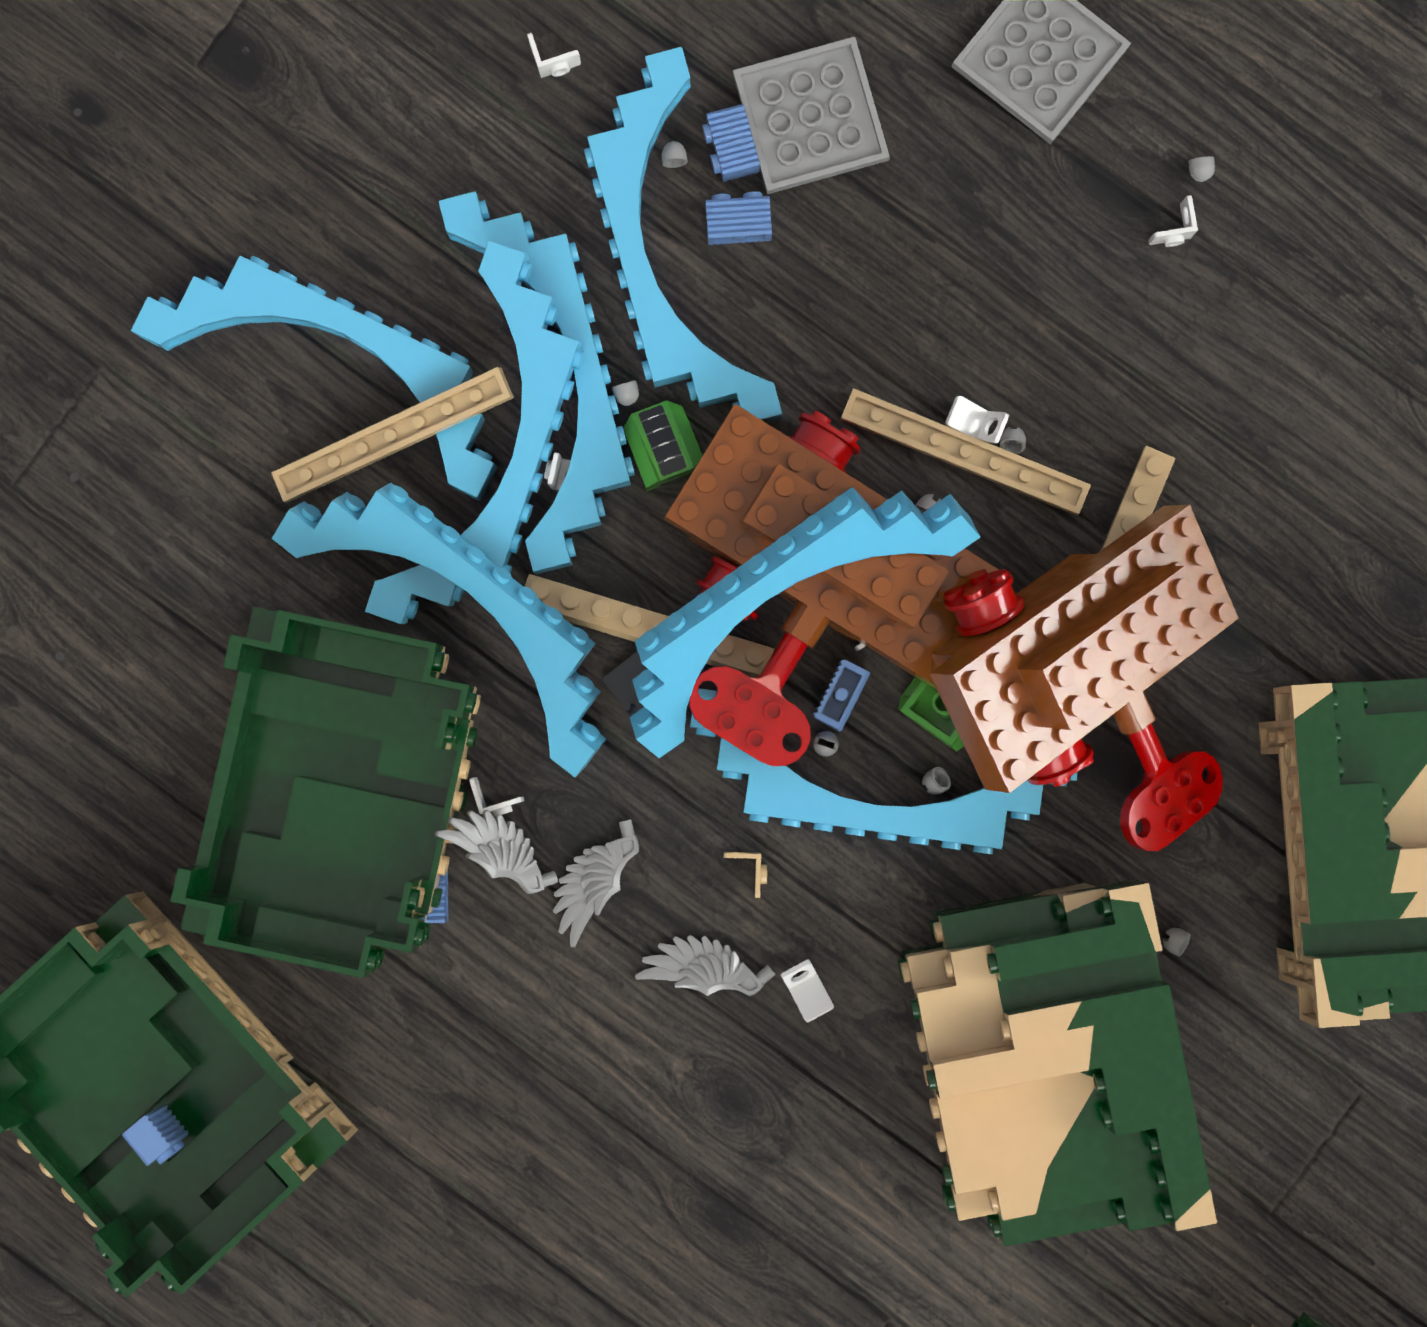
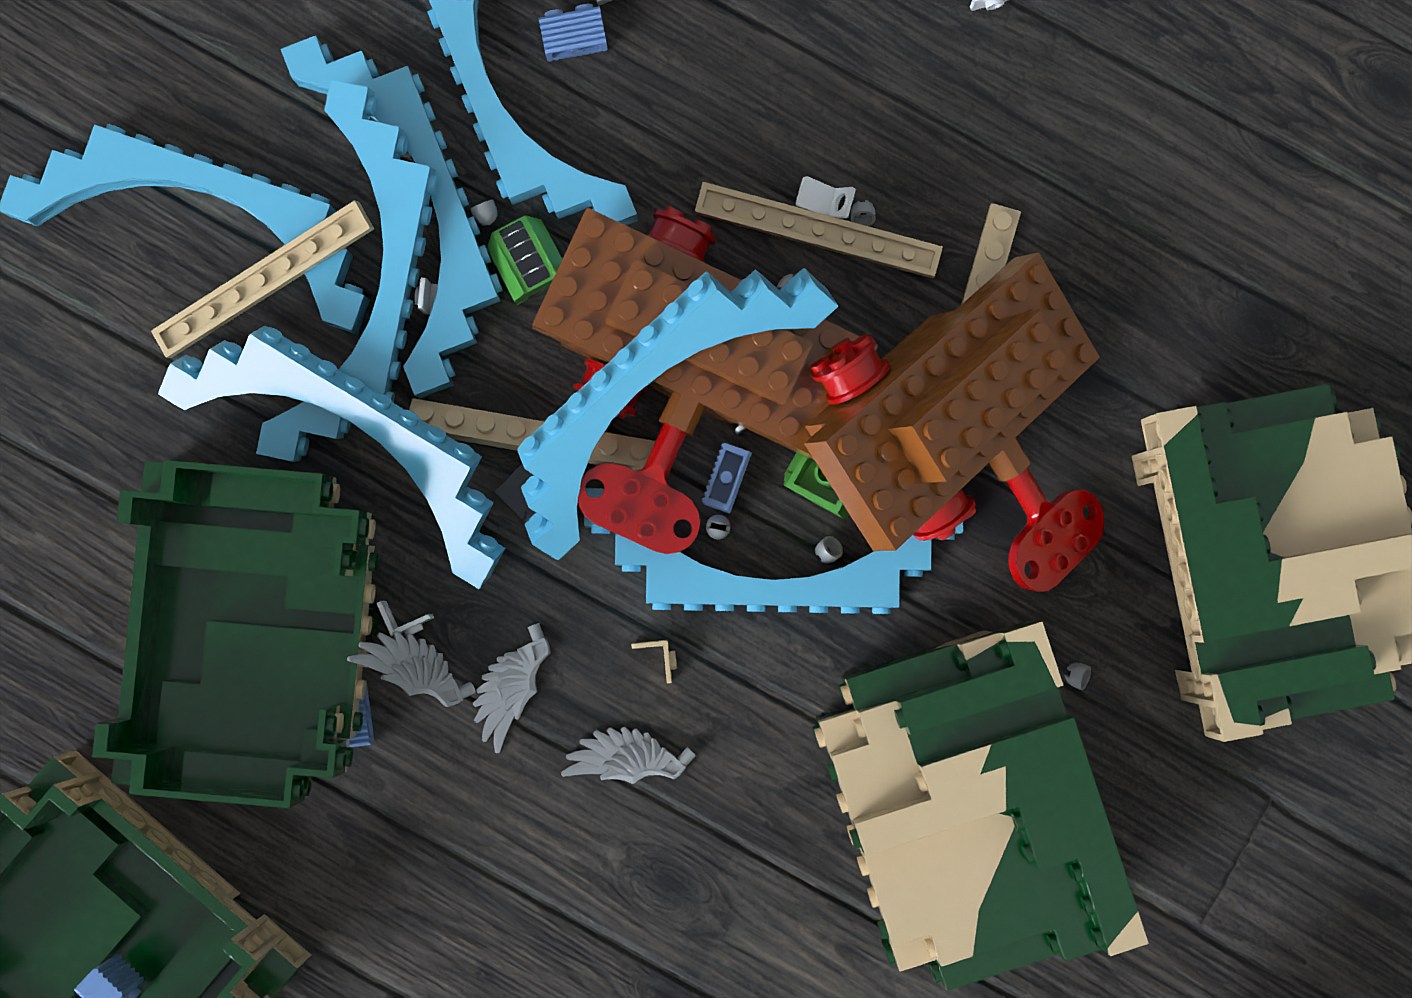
camera: 10 degrees left, 0 degrees up
white bracket [781,959,834,1022] -> none

